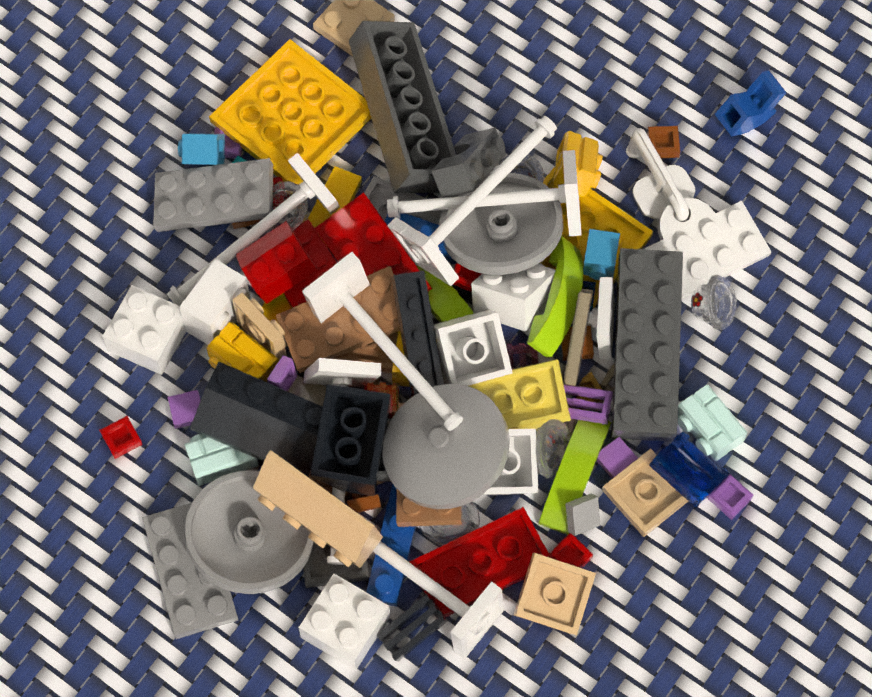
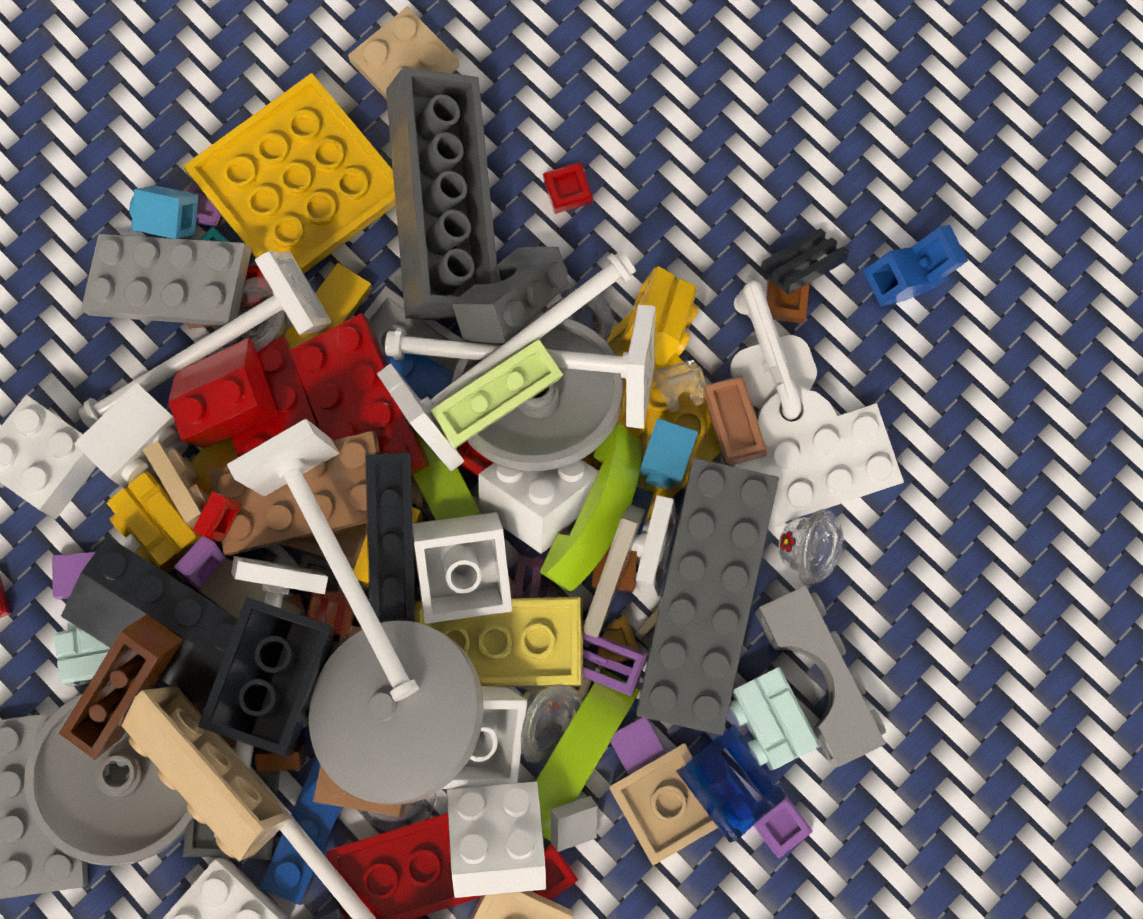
camera: 10 degrees right, 10 degrees up
none -> reddish brown brick [59,614,183,760]
none -> red tile [192,491,242,541]
none -> yellowish green plate [429,339,563,449]
none -> white brick [447,782,546,898]
none -> red tile [543,162,593,214]
none -> clear tile [654,360,706,413]
none -> nougat tile [702,375,767,466]
none -> light grey arch [755,585,886,768]
none -> black tile [760,228,849,295]

